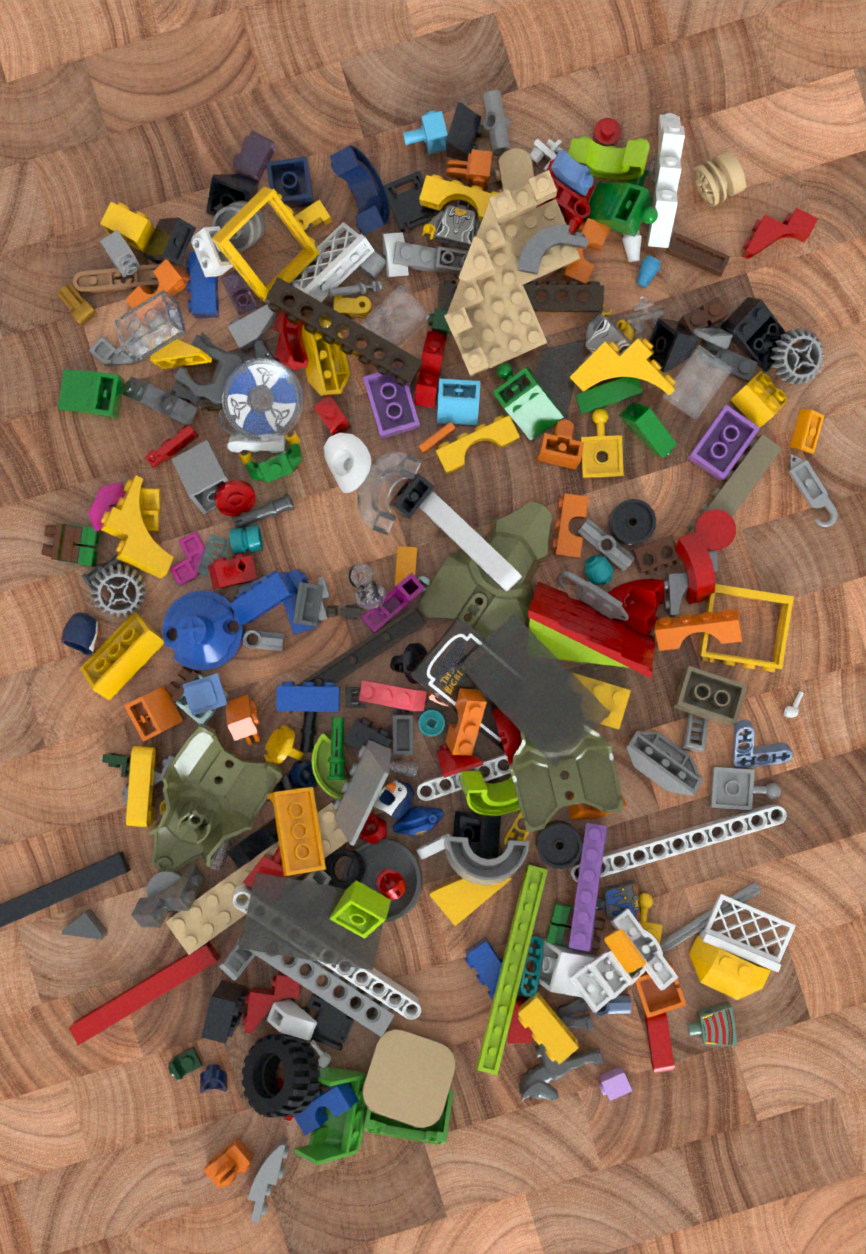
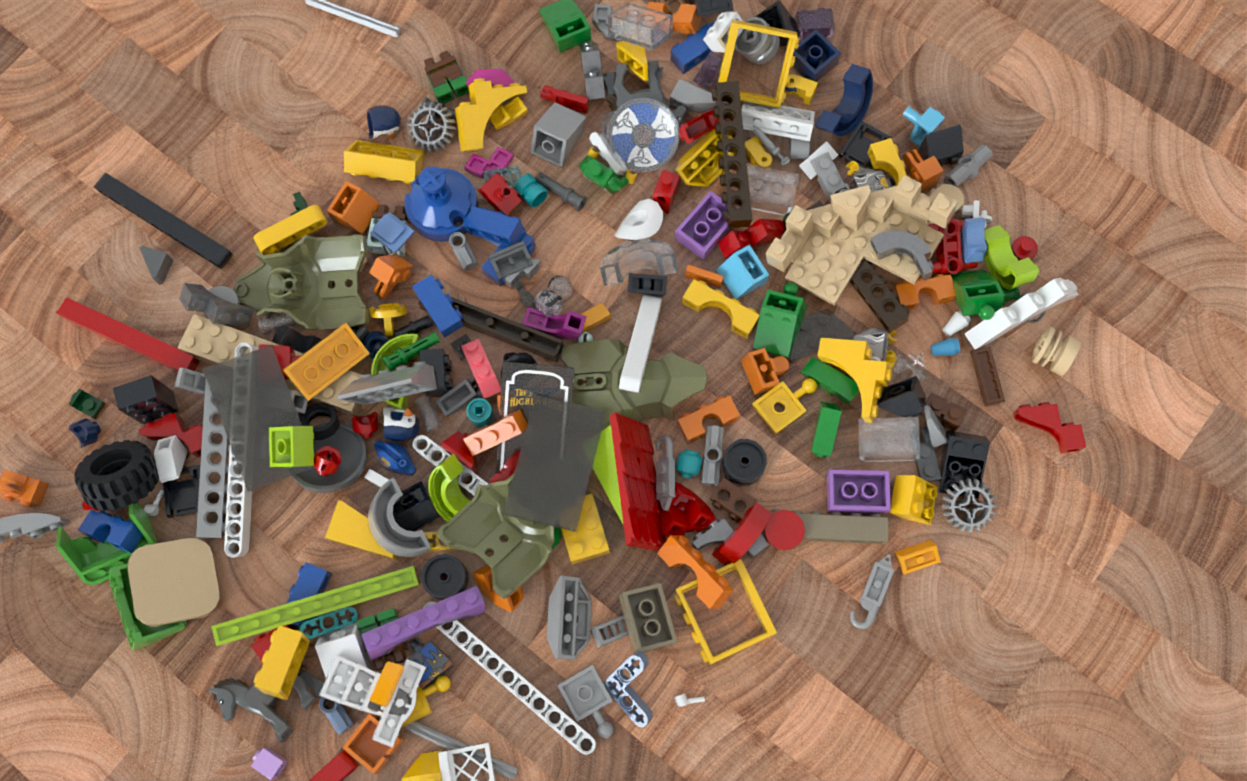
camera: 55 degrees right, 15 degrees down
red tile [214,480,256,516] -> none

